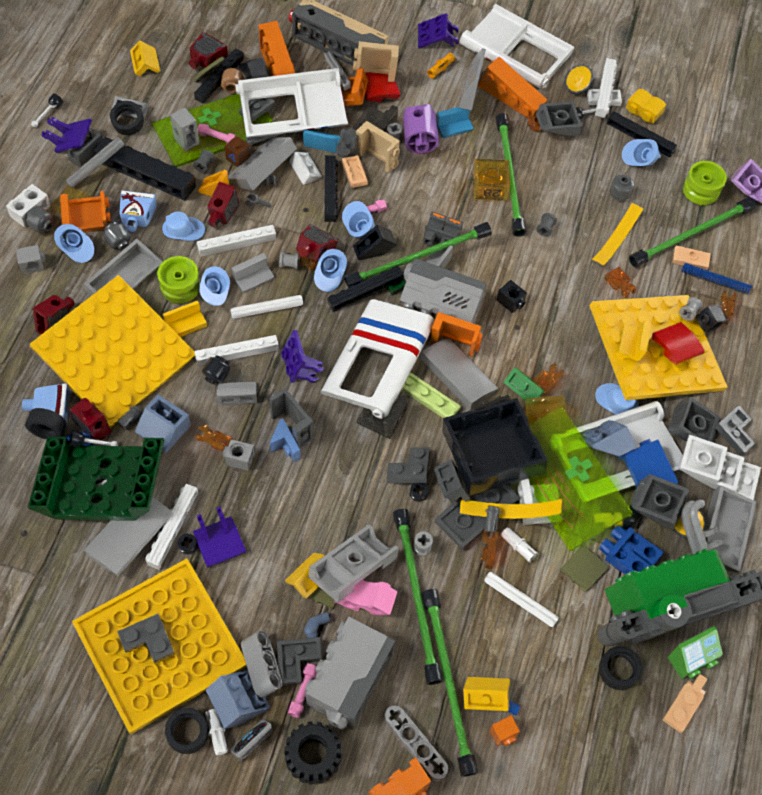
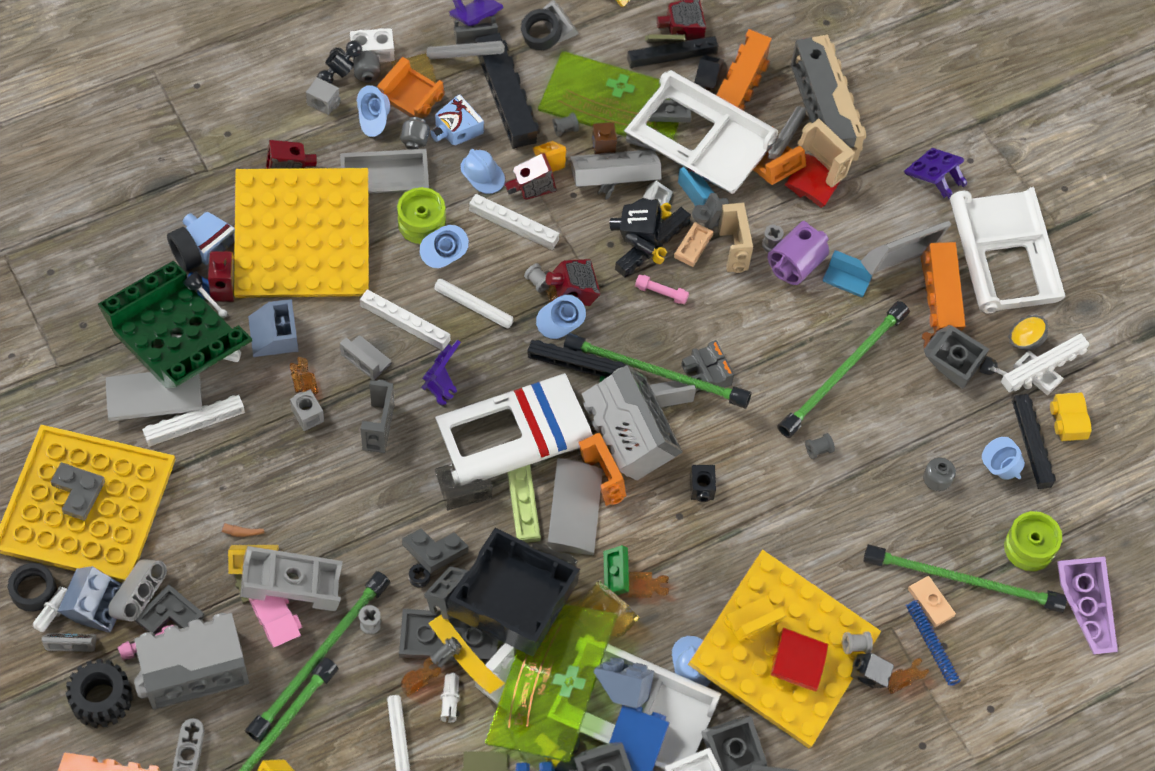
camera: 45 degrees right, 0 degrees up
dark grey pin [117,405,143,430] -> none
yellow panel [163,301,207,337] -> none
light grey brick [170,108,199,151] -> none
black bush [178,534,197,555] -> none
dark purple plate [193,506,246,568] -> none
bright pink bar [197,124,238,144] -> none
black head [202,355,230,385] -> none
medium nougat head [221,68,244,94] -> none
light grey panel [231,253,274,293] -> none
dark grey hand [245,193,271,207] -> none
medium blue slope [270,419,300,462] -> none
sand blue arm [304,612,330,638] -> none
light blue piece [342,201,375,238] -> none
clear smoke bracket [353,105,398,133] -> none
black slope [353,225,396,260] -> none
light orange pin [427,53,455,79] -> none
clear yellow brick [472,159,510,200] -> none
yellow sticker [592,203,643,265] -> none
clear orange plate [604,267,636,298] -> none
none -> nougat helmet [221,523,265,537]
none -> black piece [317,40,362,84]
none -> black torso [610,198,672,264]

